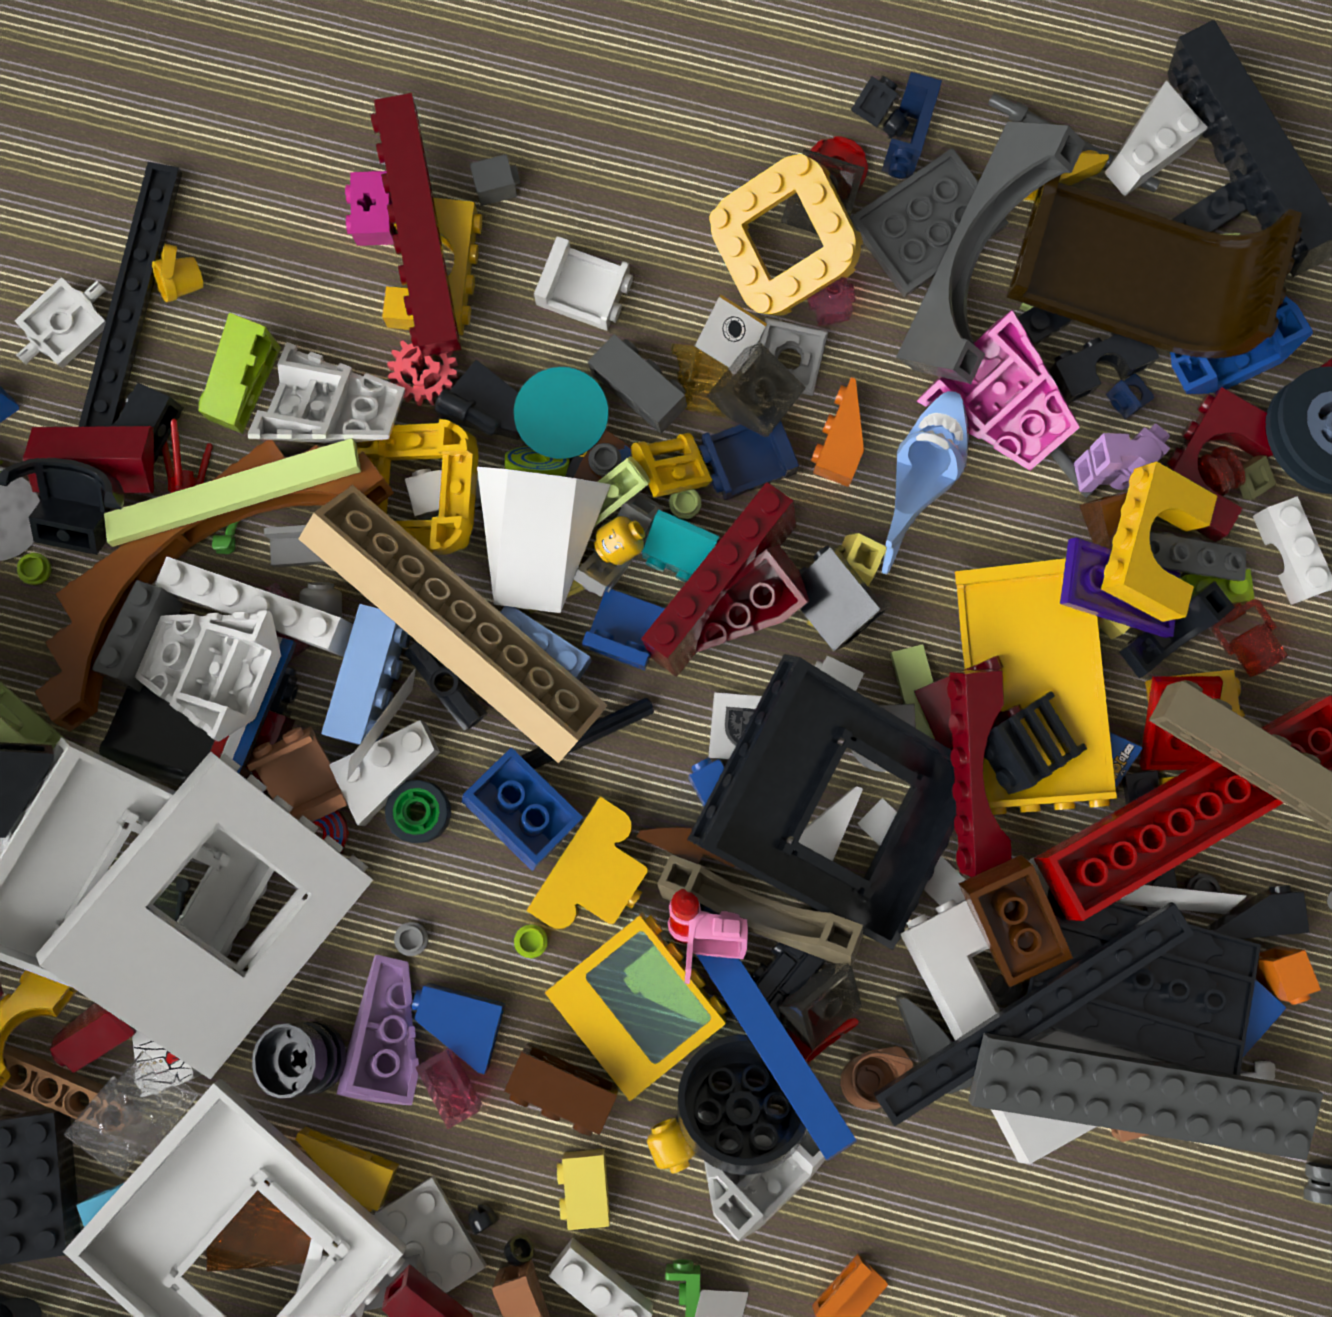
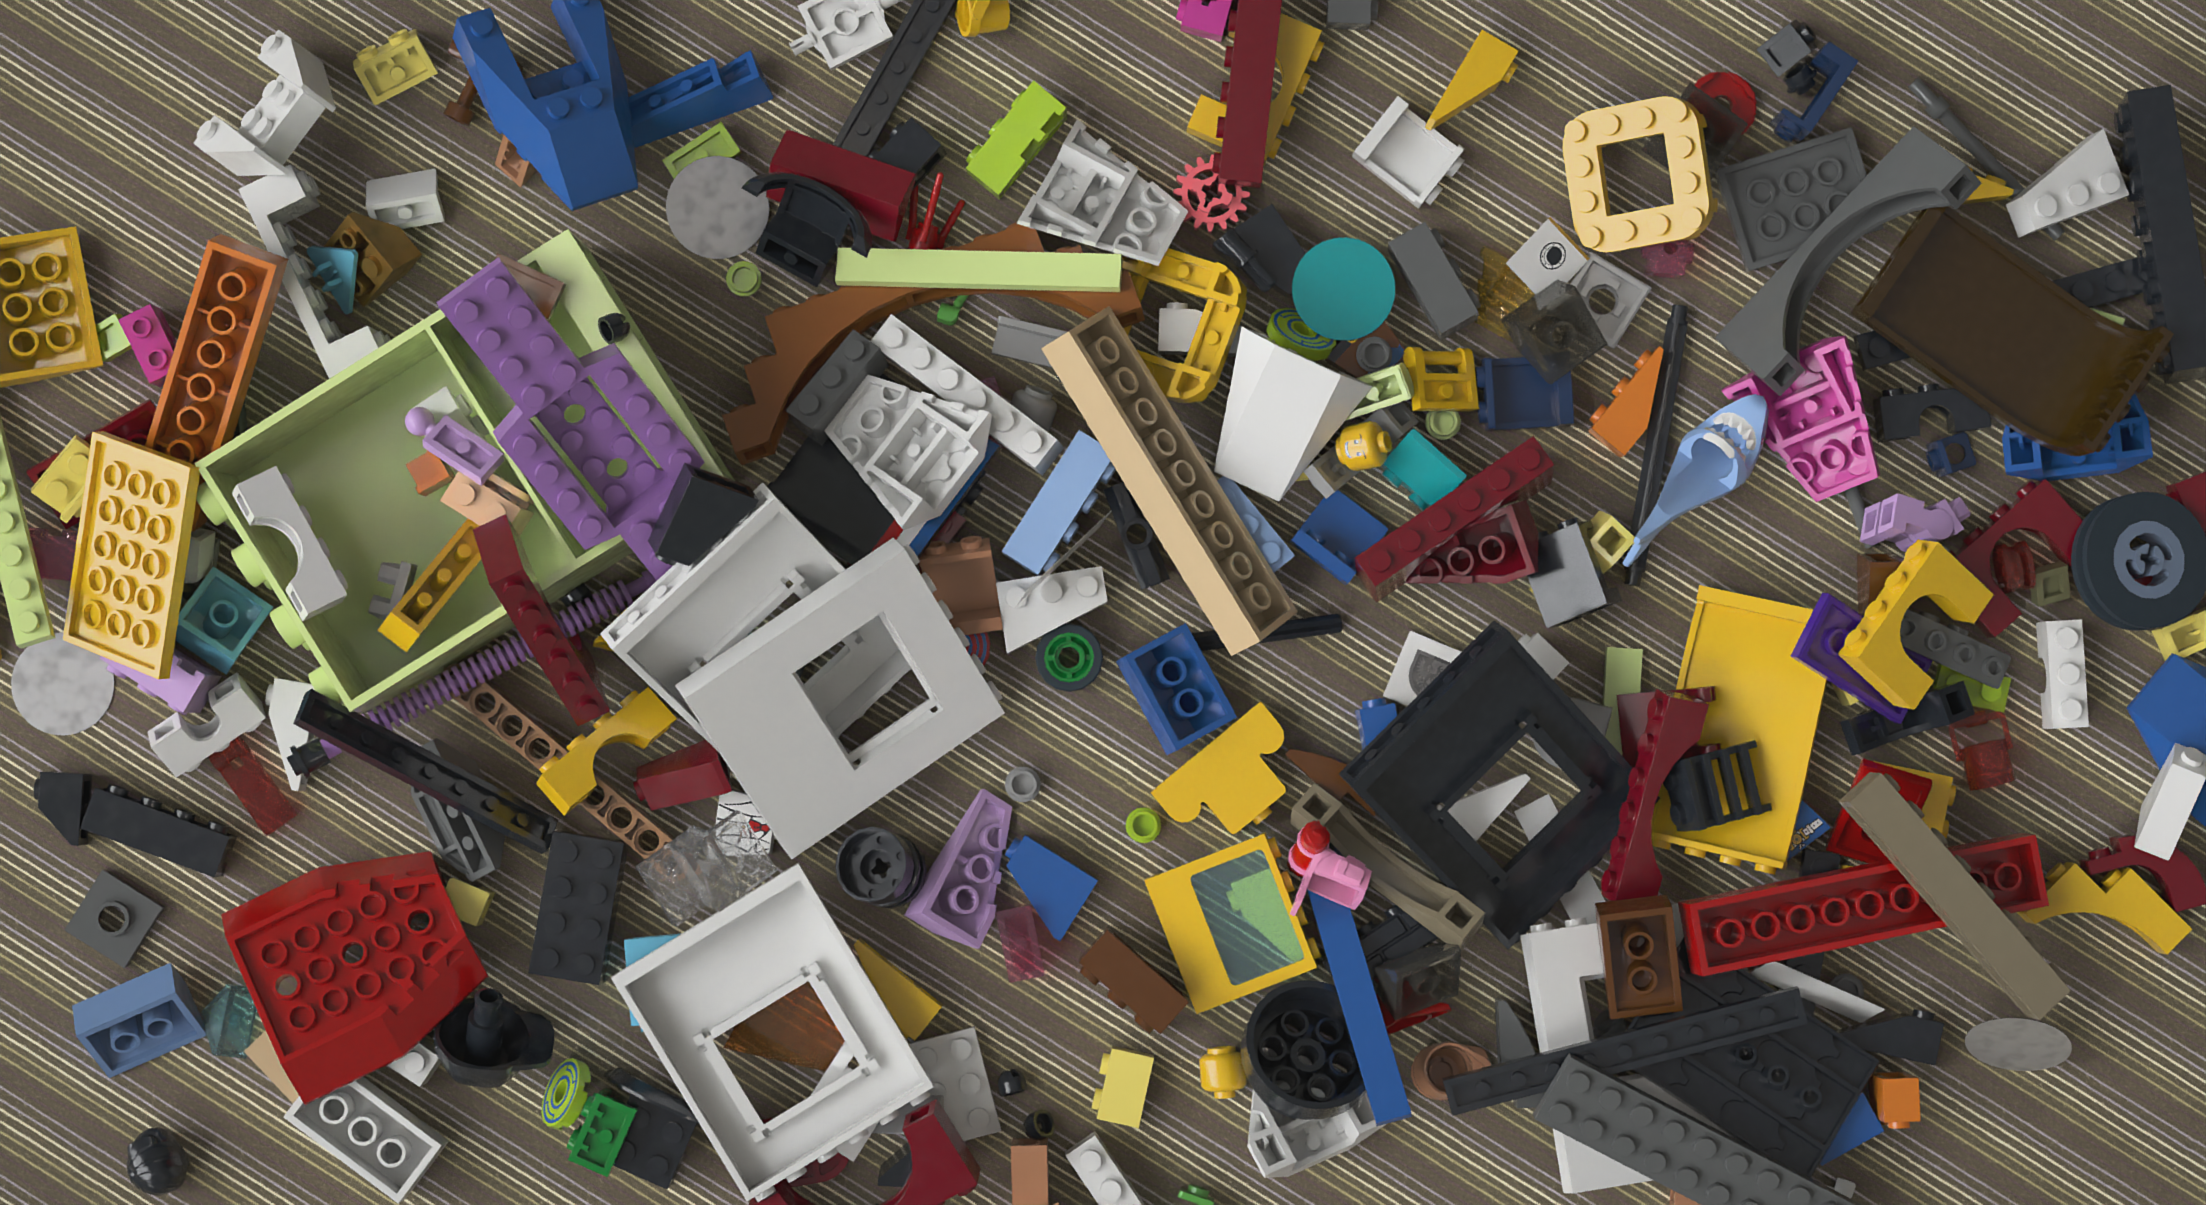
camera: 20 degrees right, 5 degrees up
none -> yellow slope [1425,30,1518,131]
none -> black piece [1624,305,1688,587]

